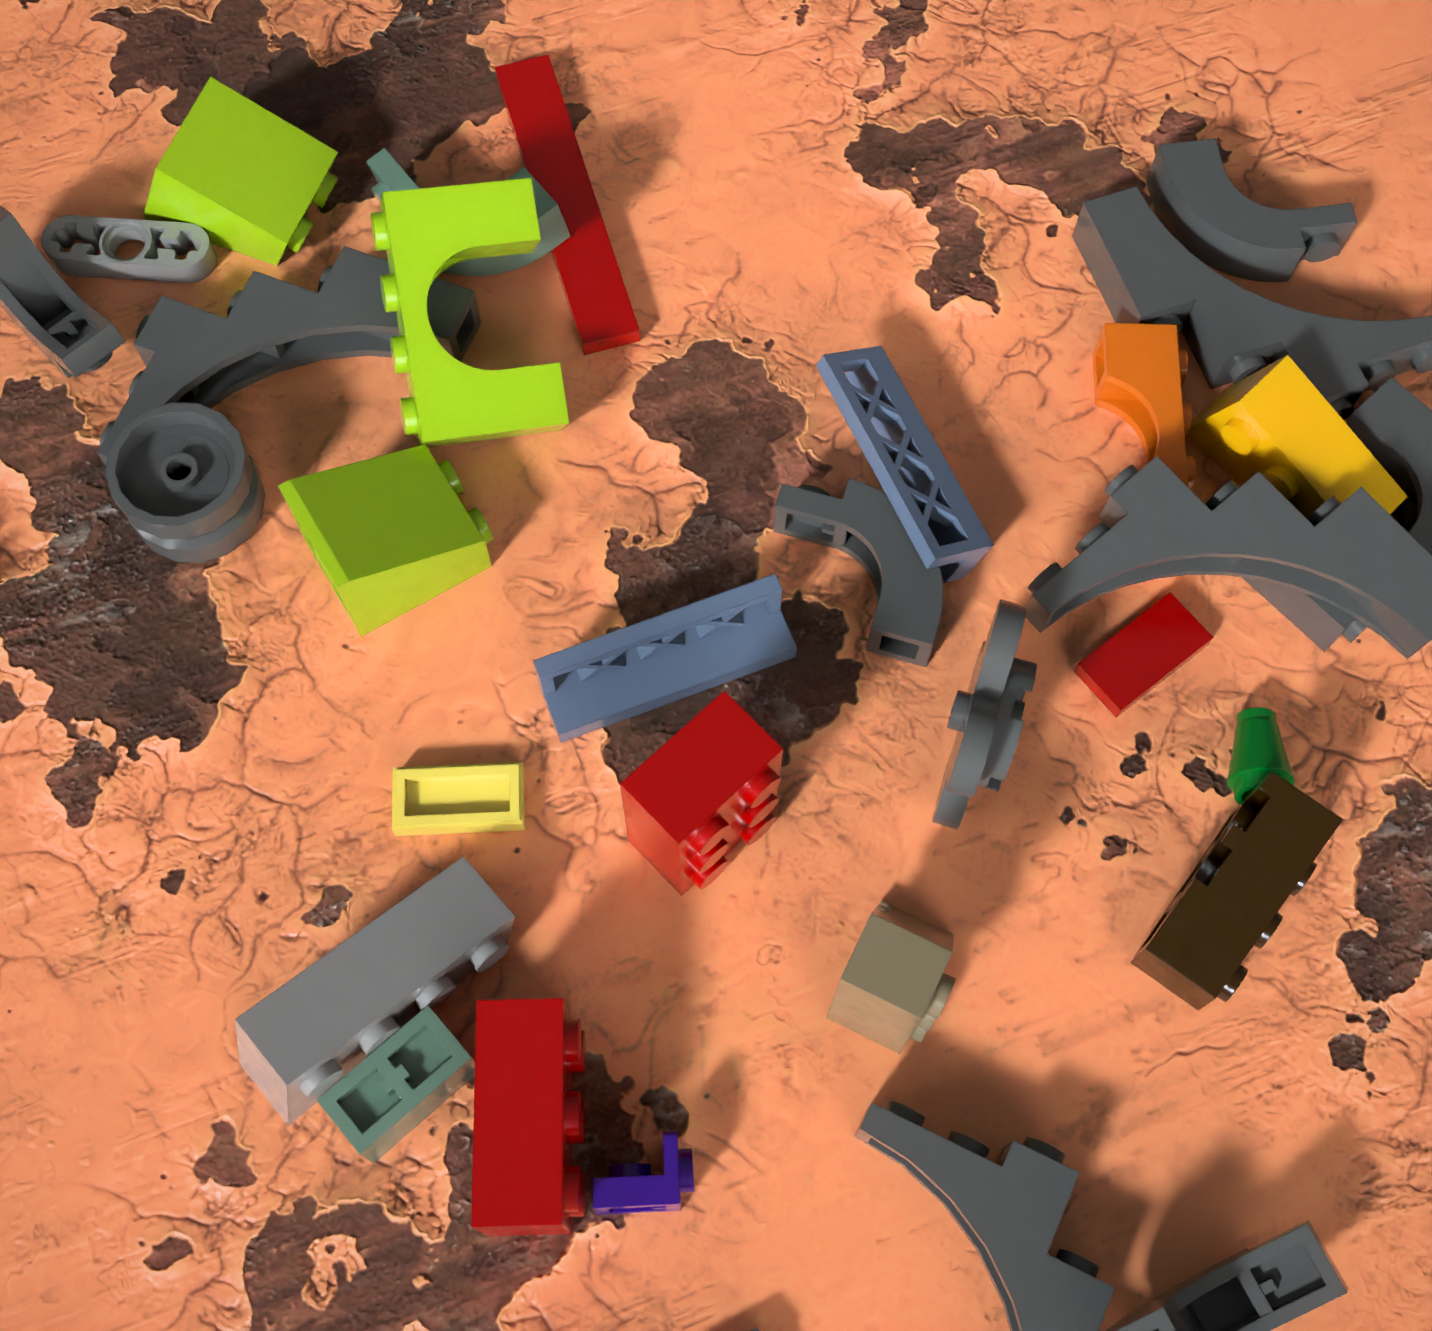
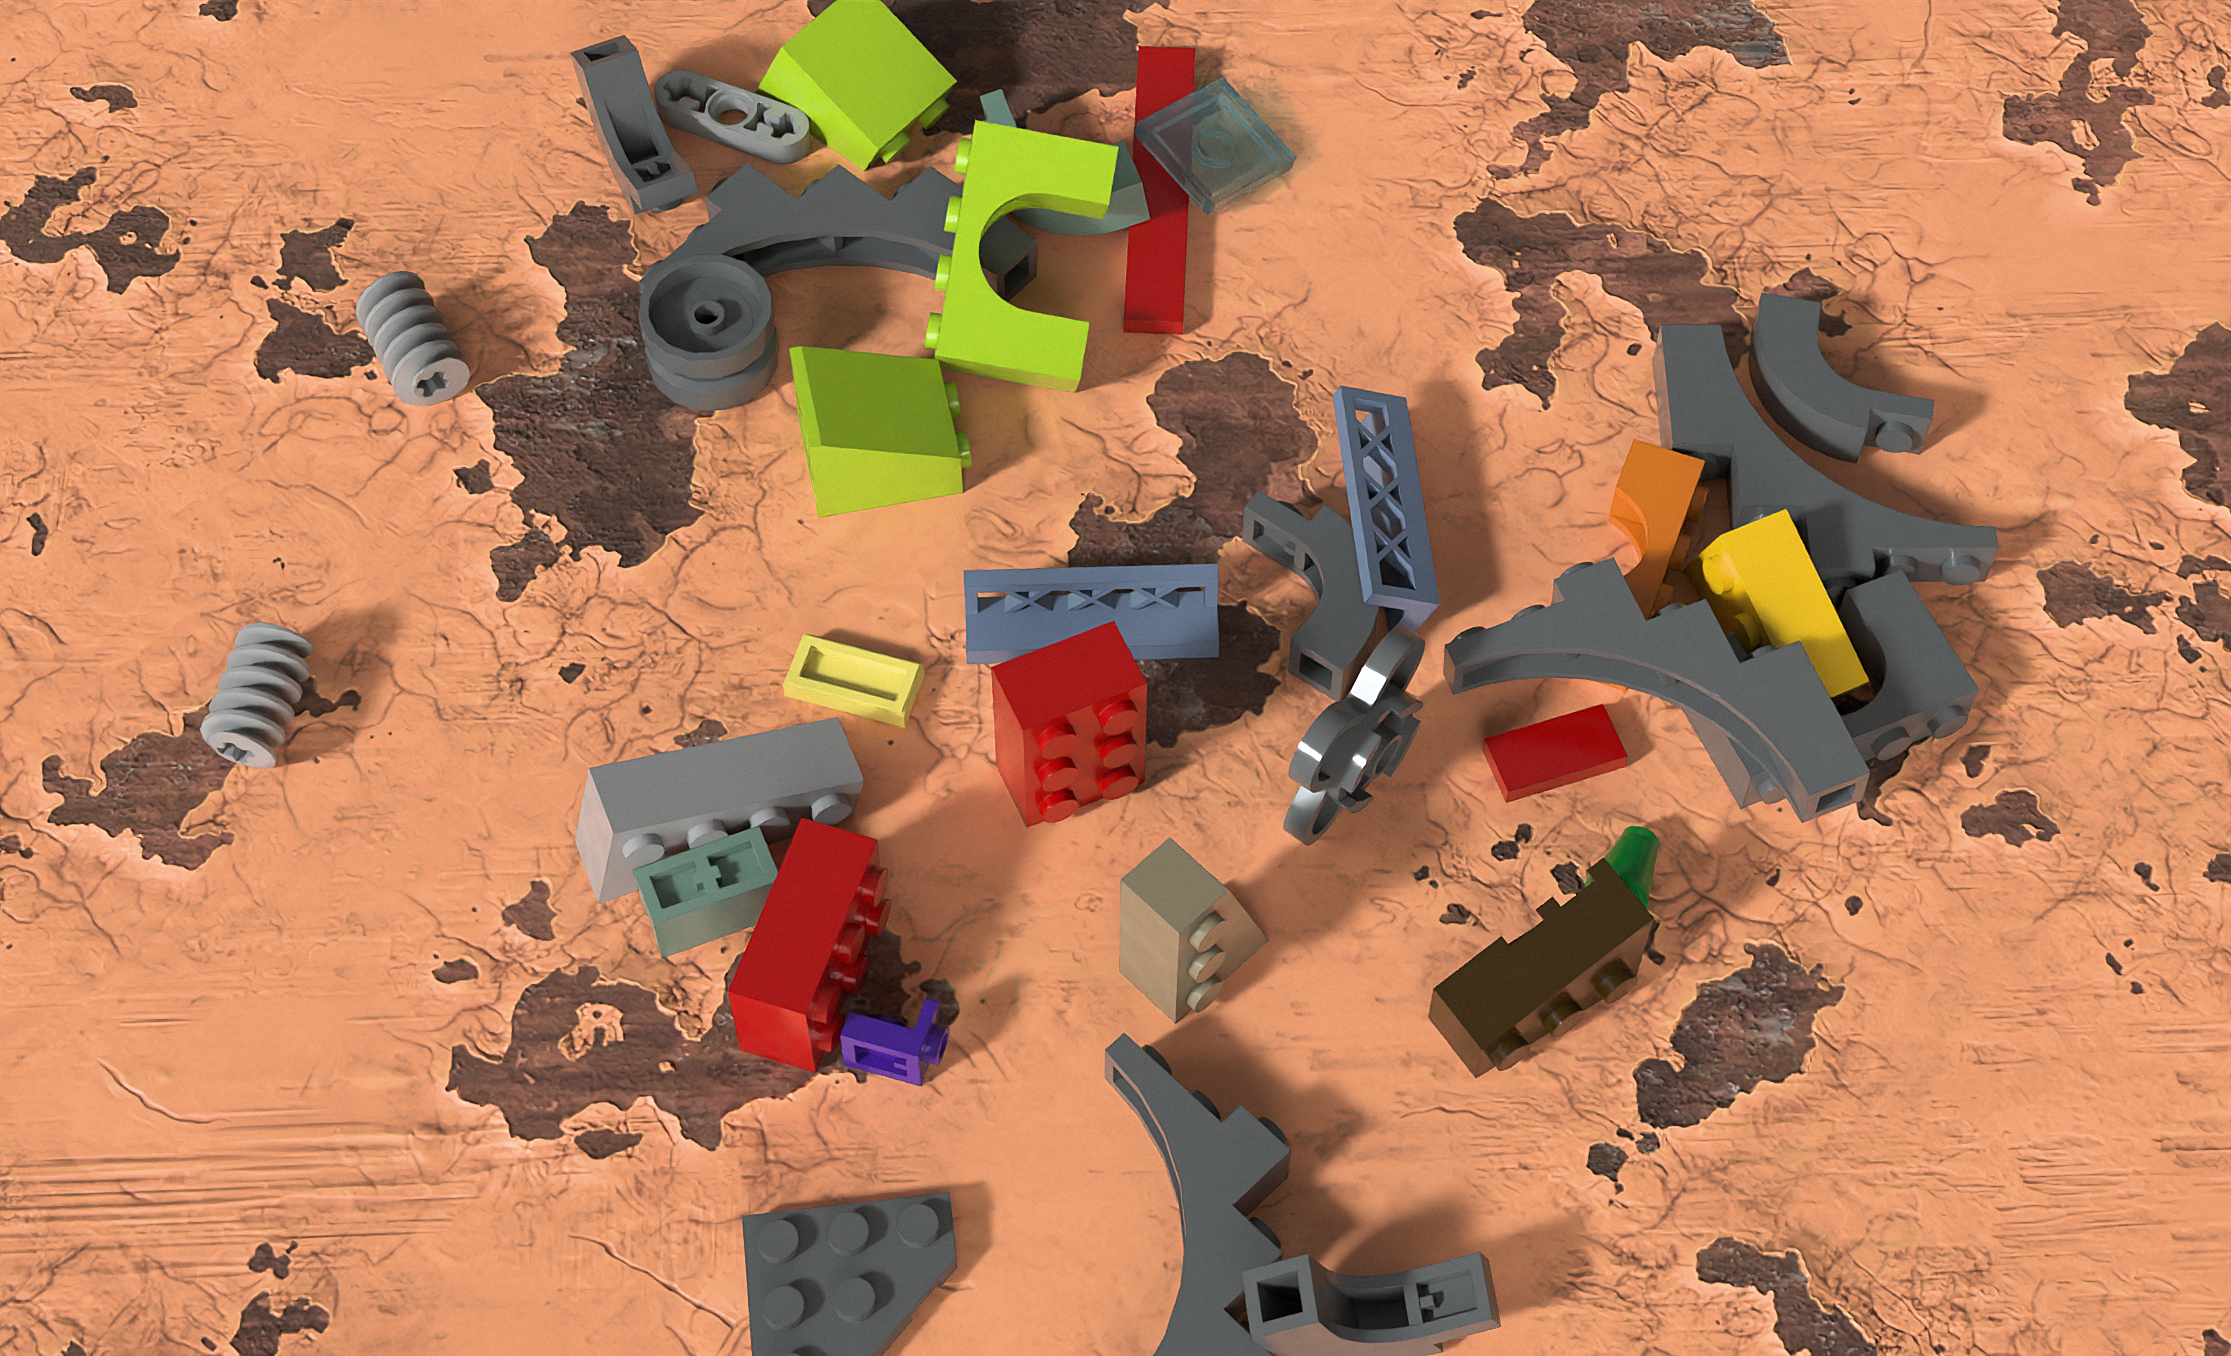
camera: 20 degrees right, 10 degrees down
none -> clear light blue tile [1134,77,1297,216]

